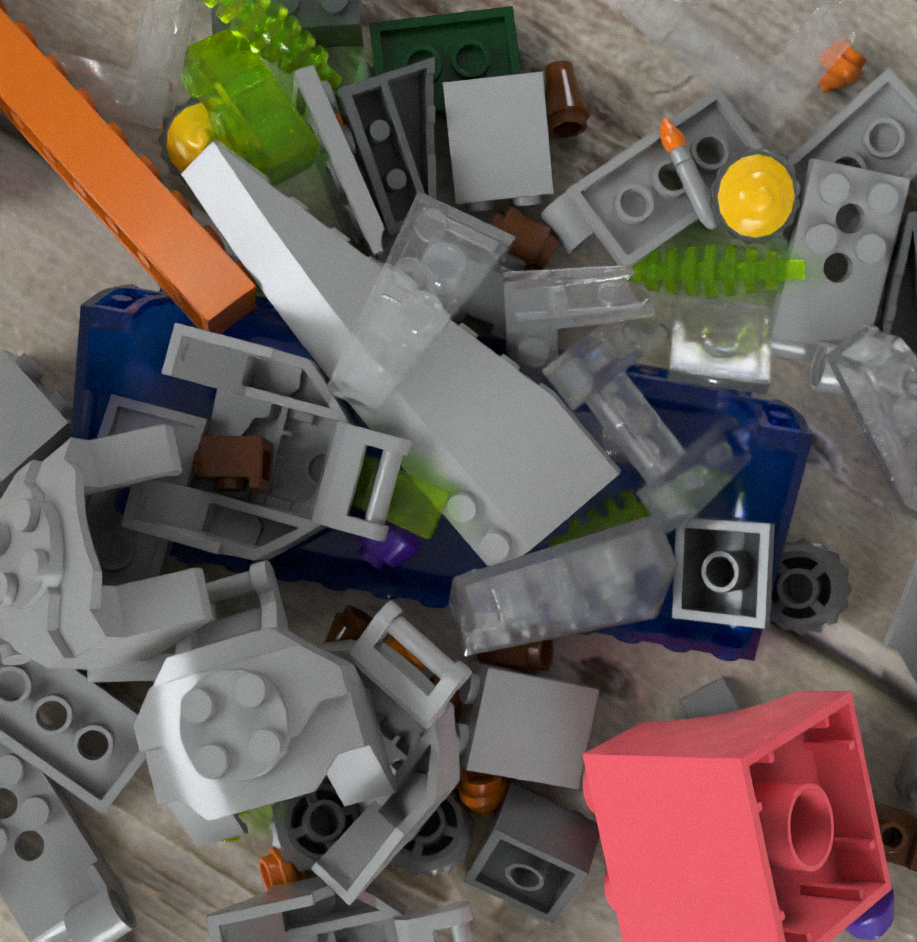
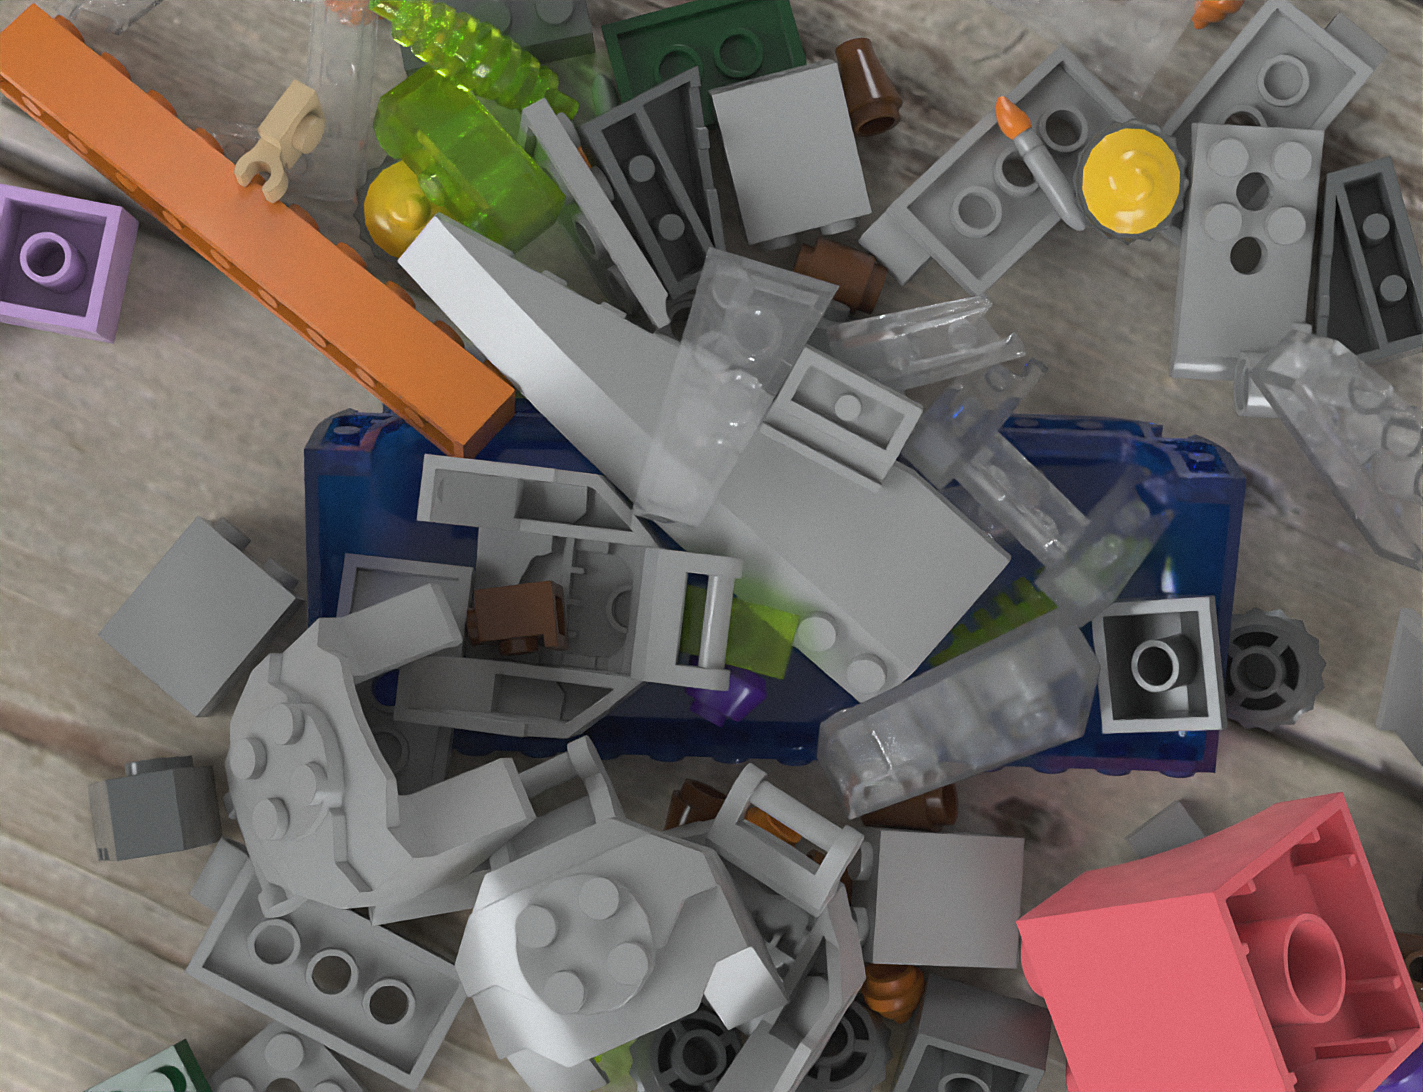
camera: 10 degrees left, 0 degrees up
clear neon green piece [621,243,806,298] -> none
clear tile [667,293,771,395] -> none
none -> tan plate [234,79,326,204]
none -> light grey plate [759,343,923,494]

